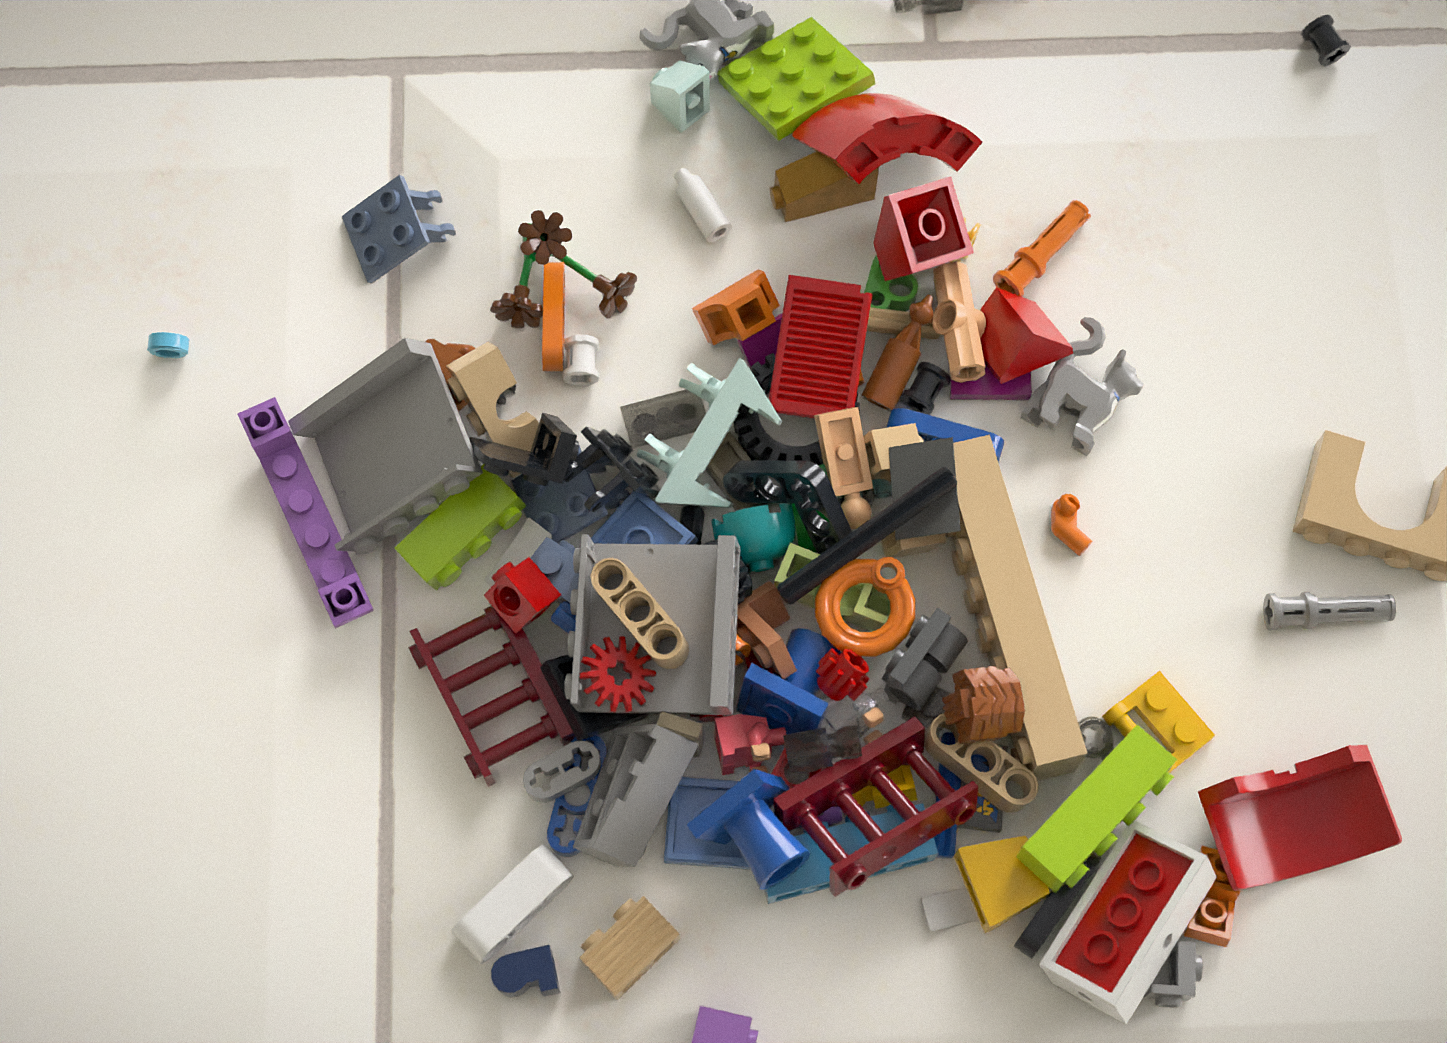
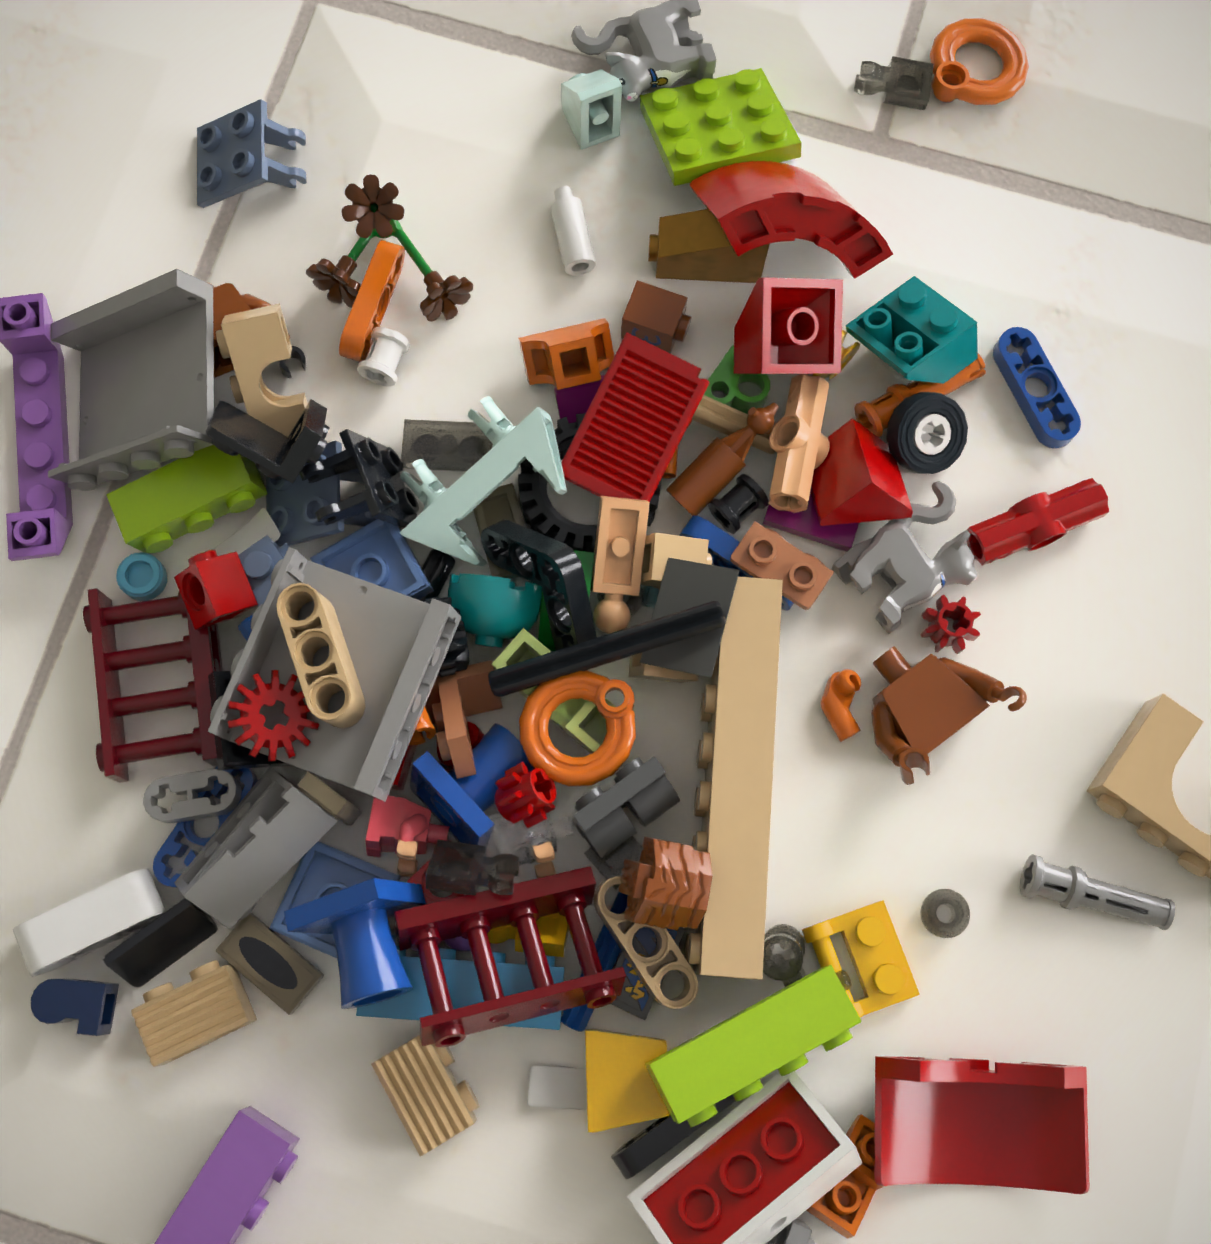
camera: 15 degrees right, 5 degrees up
none -> black slope [103,898,218,987]
none -> medium azure tile [116,552,167,601]
none -> dark tan tile [215,912,324,1015]
none -> tan brick [371,1035,480,1157]
none -> dark orange brick [621,280,692,354]
none -> nougat bracket [730,521,834,610]
none -> teal slope [846,276,978,384]
none -> dark orange torso [871,646,1027,785]
none -> black bush [886,392,968,474]
none -> red gear [920,595,981,654]
none -> clear smoke plate [920,889,970,938]
none -> red piece [967,478,1110,566]
none -> blue beam [993,327,1081,448]

